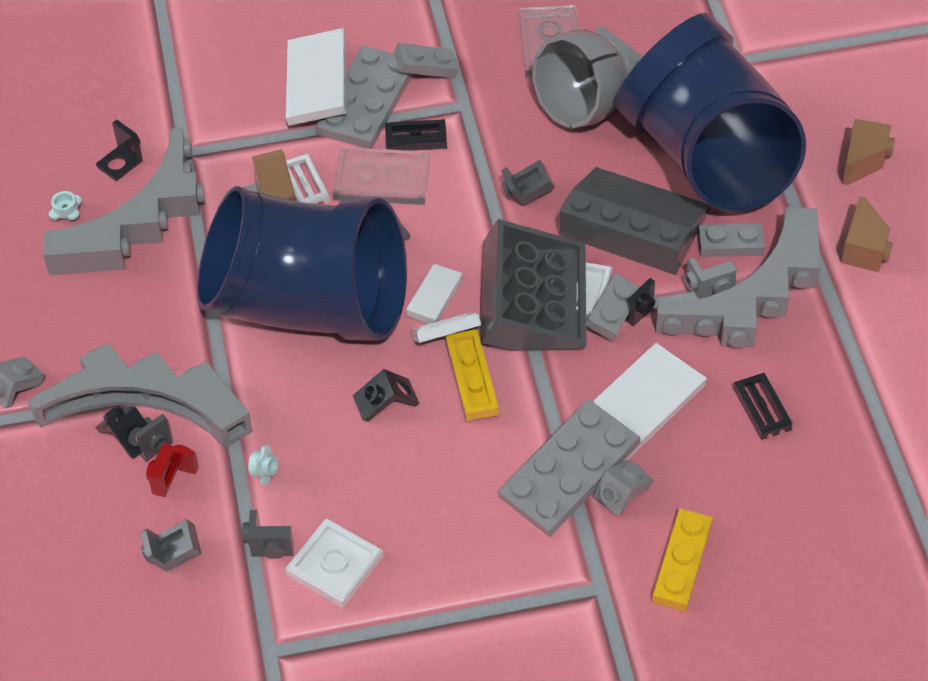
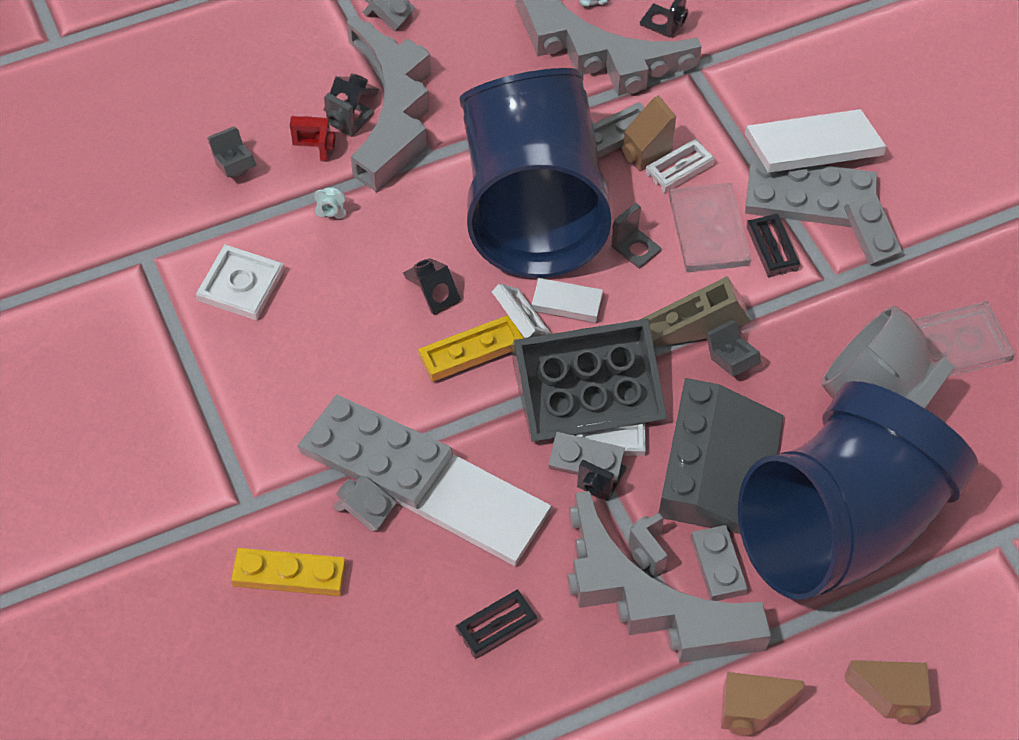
camera: 75 degrees right, 5 degrees up
dark grey bracket [242,510,294,559] -> none
none -> dark tan slope [639,276,751,347]

